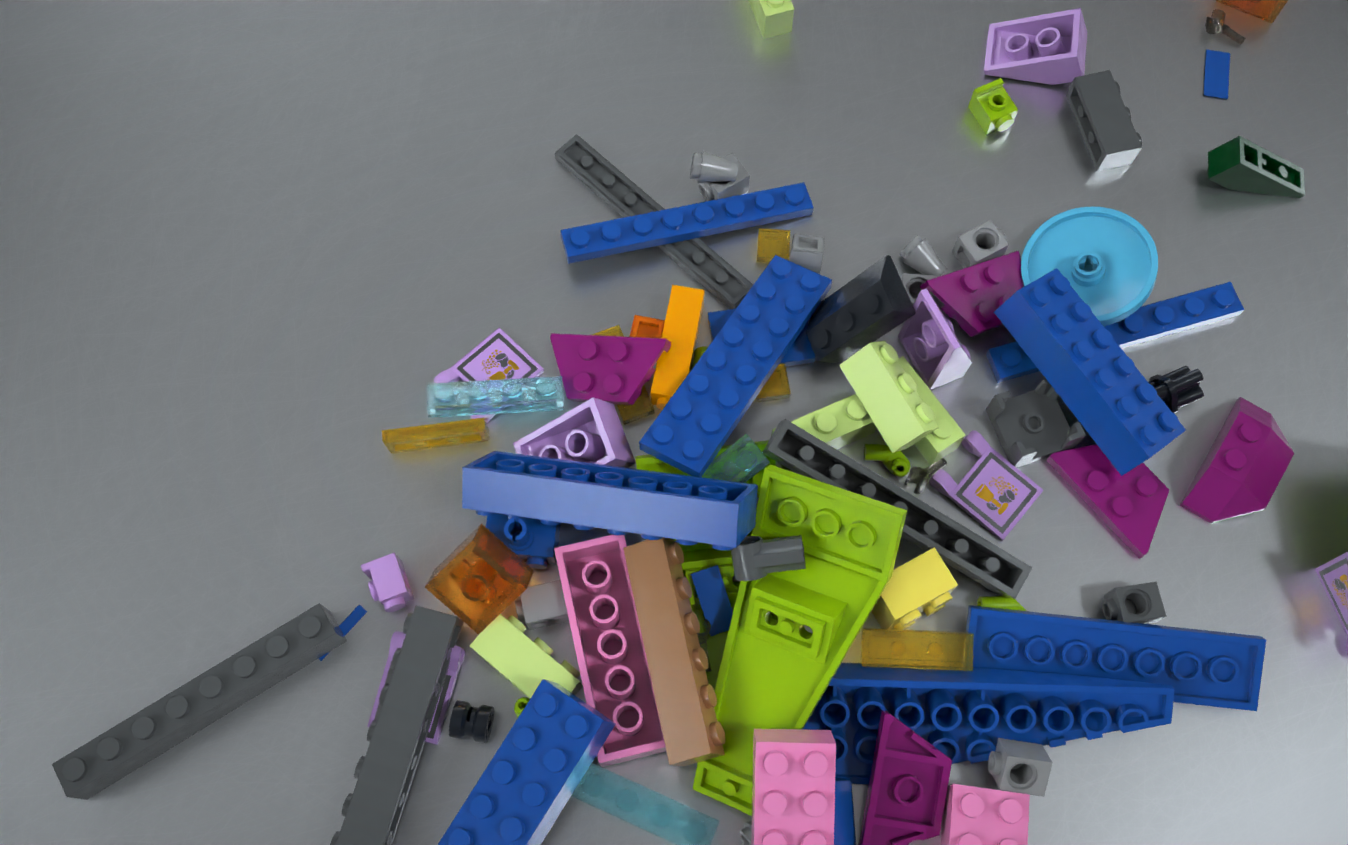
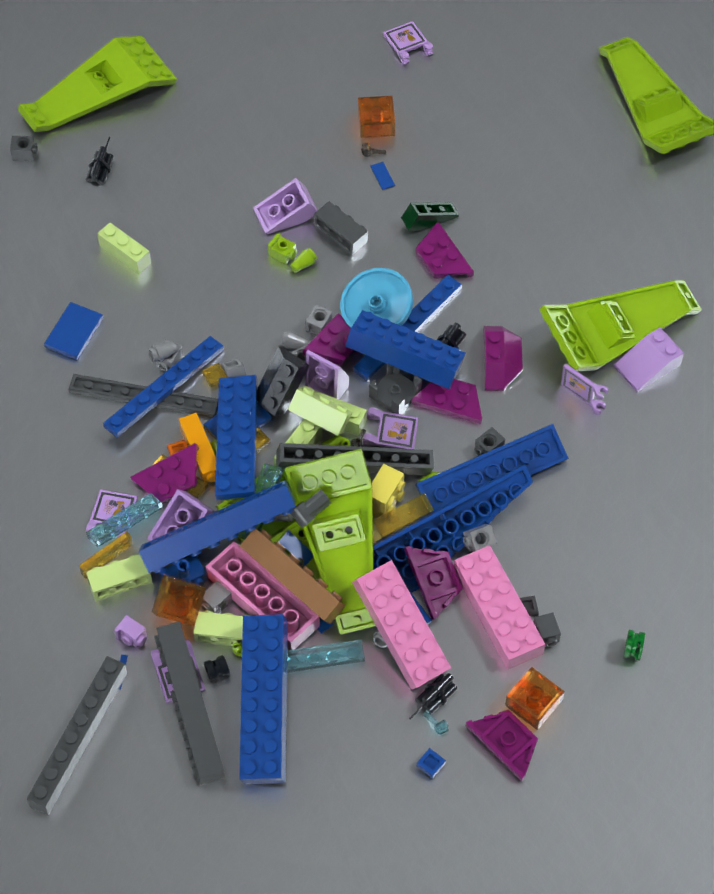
camera: 35 degrees left, 10 degrees down
none -> blue tile [44,302,103,360]
none -> yellowish green brick [86,554,152,601]
none -> lime cone [290,248,318,273]
none -> magenta wing [416,222,474,278]

